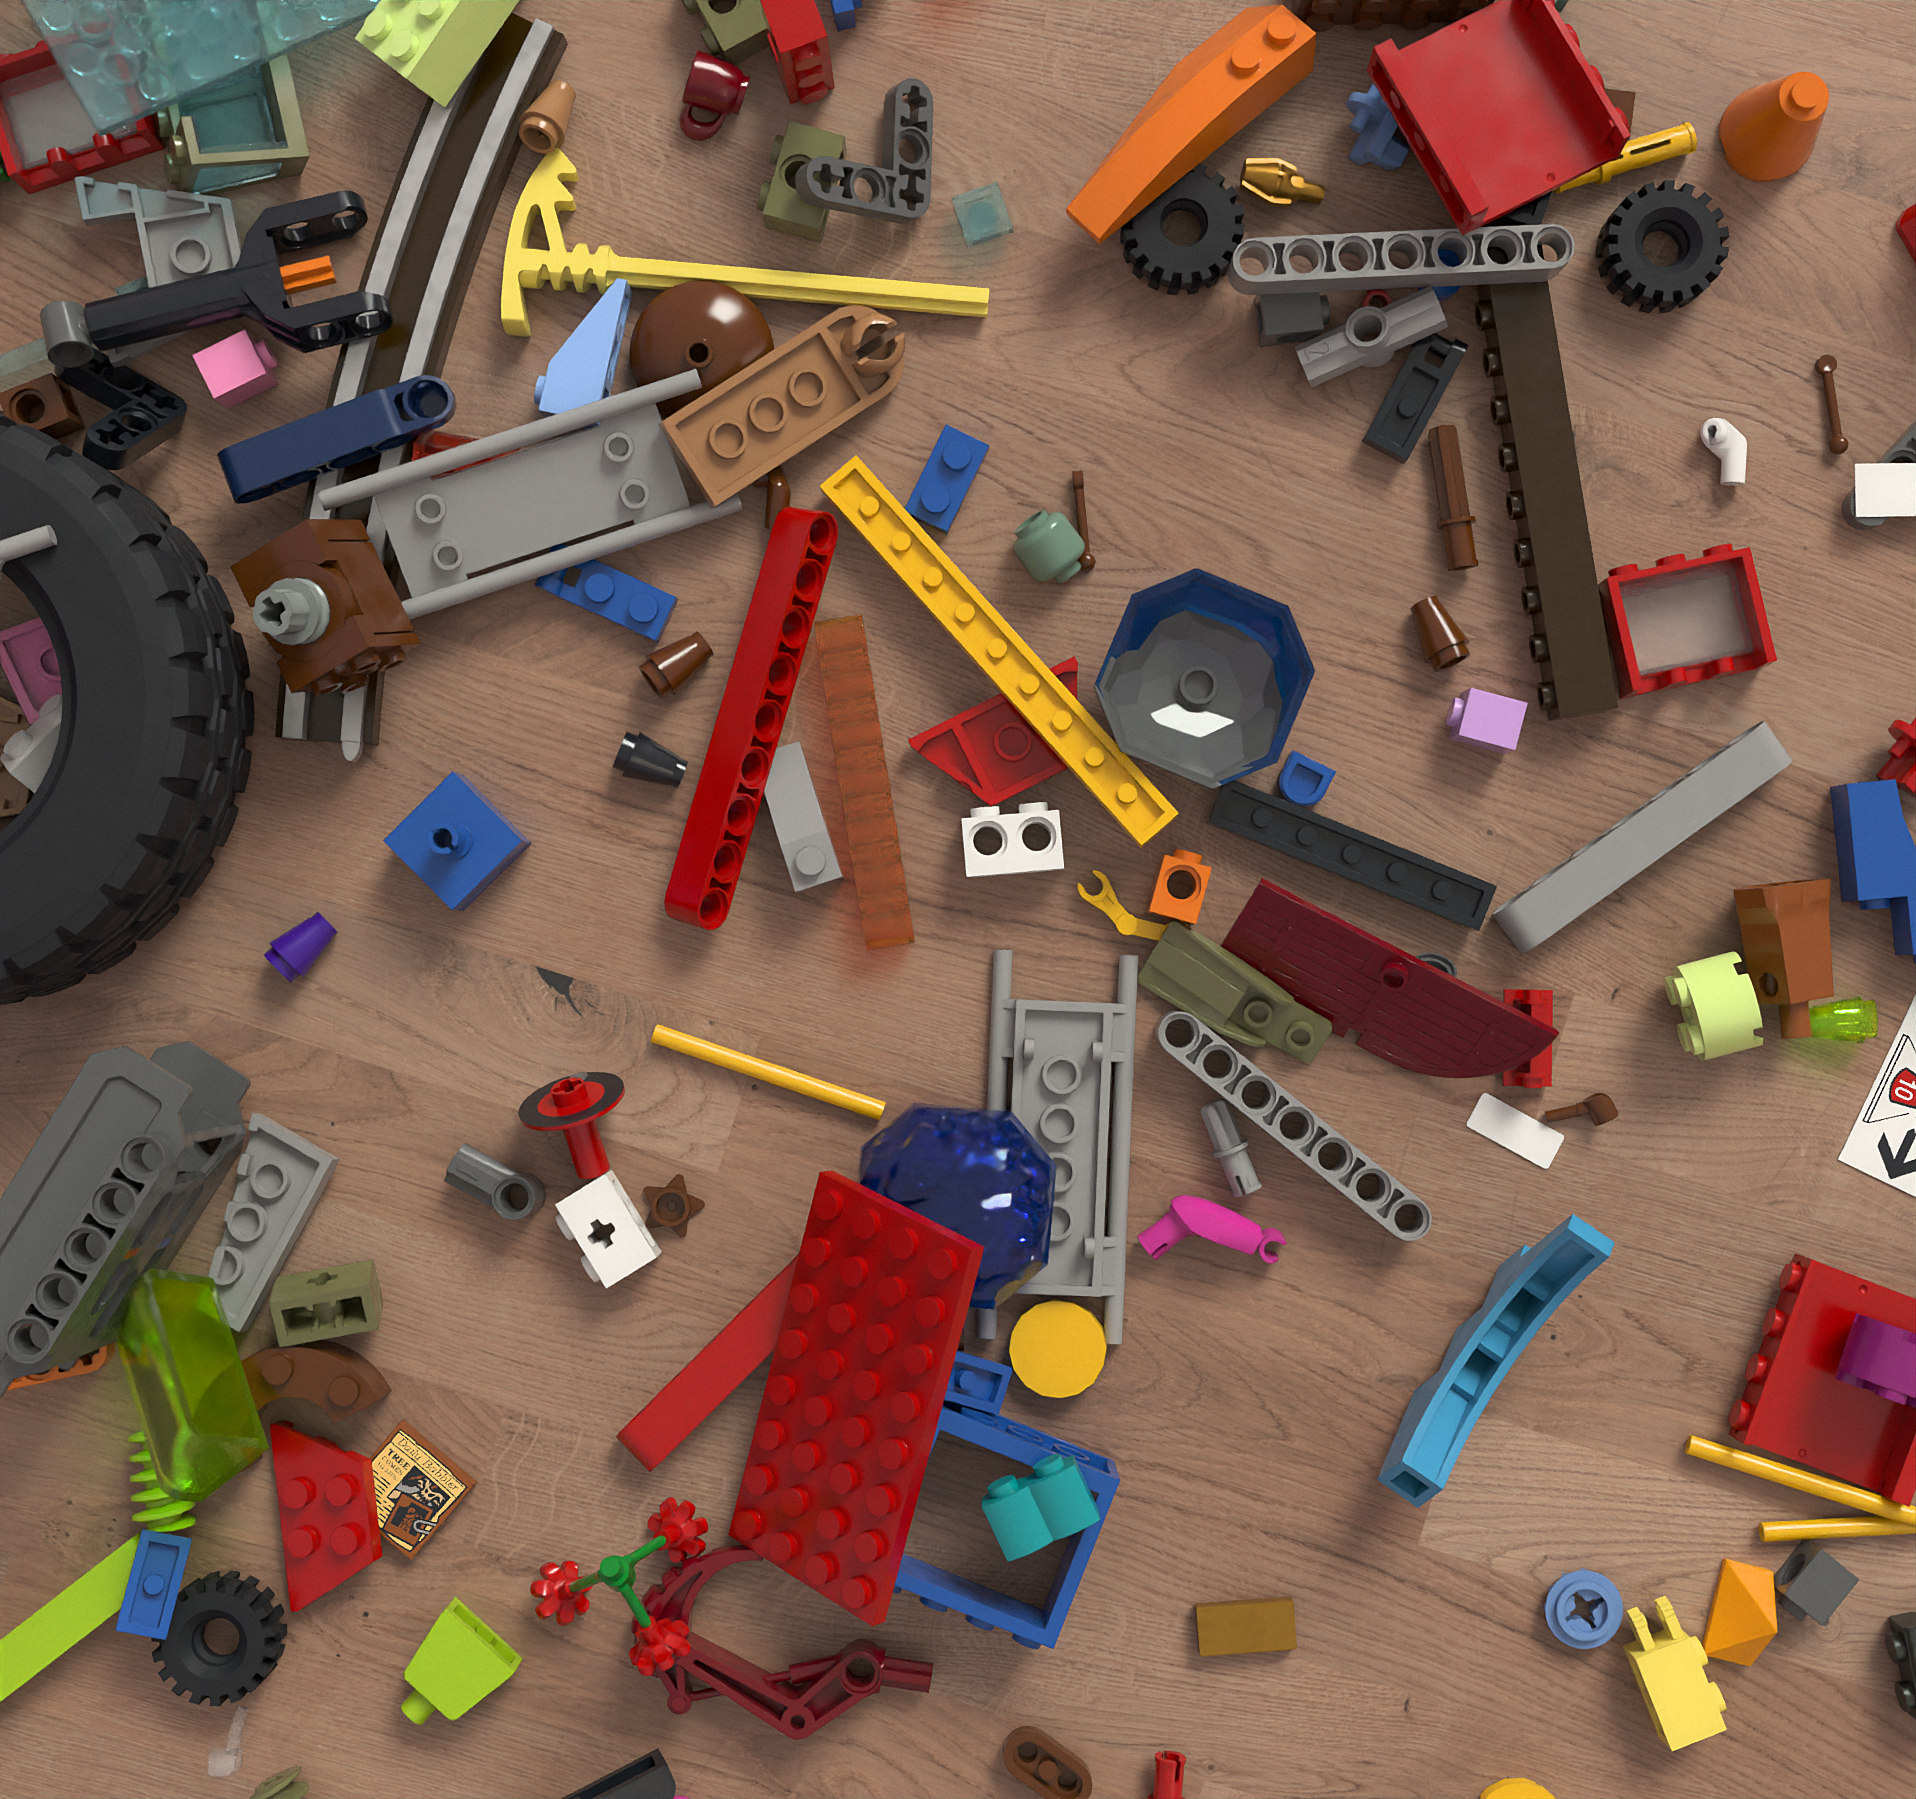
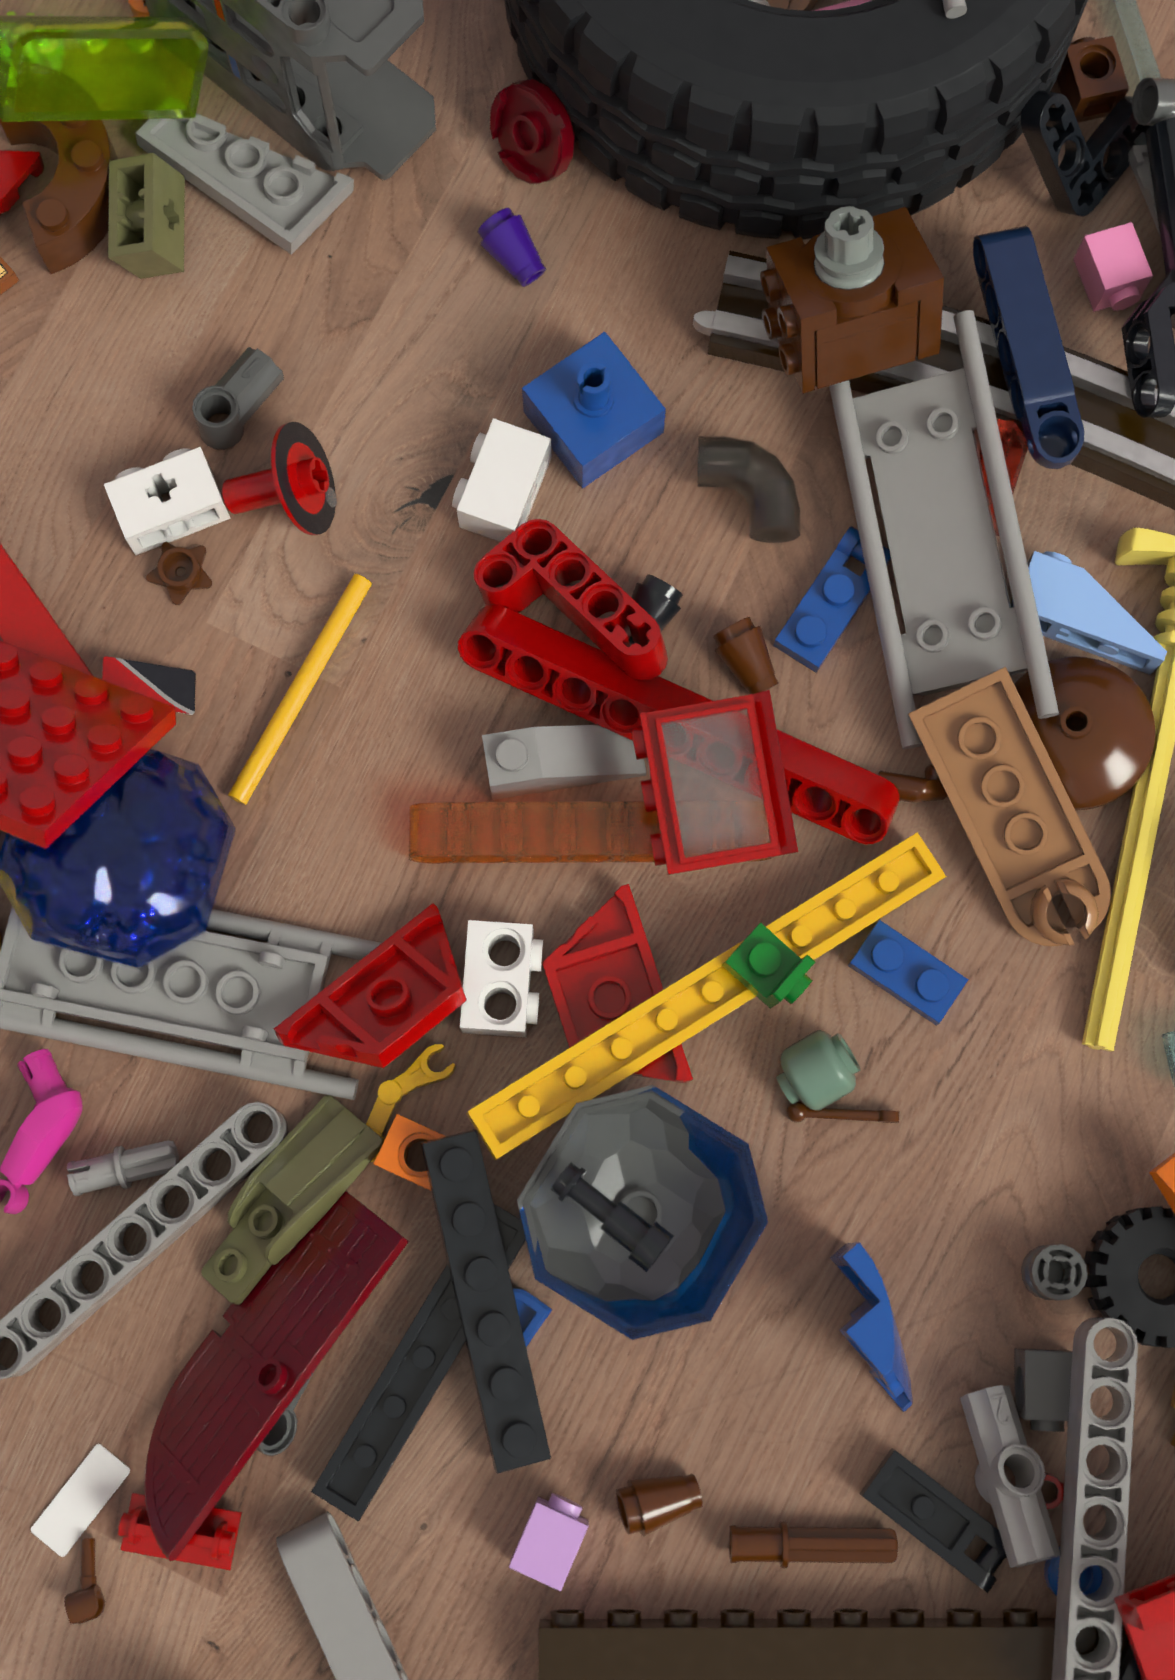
camera: 100 degrees right, 10 degrees down
none -> sticker [102,656,196,715]
none -> red wing [274,903,467,1068]
none -> black plate [421,1130,551,1474]
none -> white brick [452,418,552,542]
none -> red beam [474,519,668,681]
none -> dark red tile [490,79,574,184]
none -> black piece [551,1162,674,1272]
none -> window [631,690,798,875]
none -> clear smoke cylinder [698,436,801,543]
none -> green bracket [722,922,815,1009]
none -> blue slope [830,1242,913,1412]
none -> dark grey wheel [1021,1244,1087,1301]

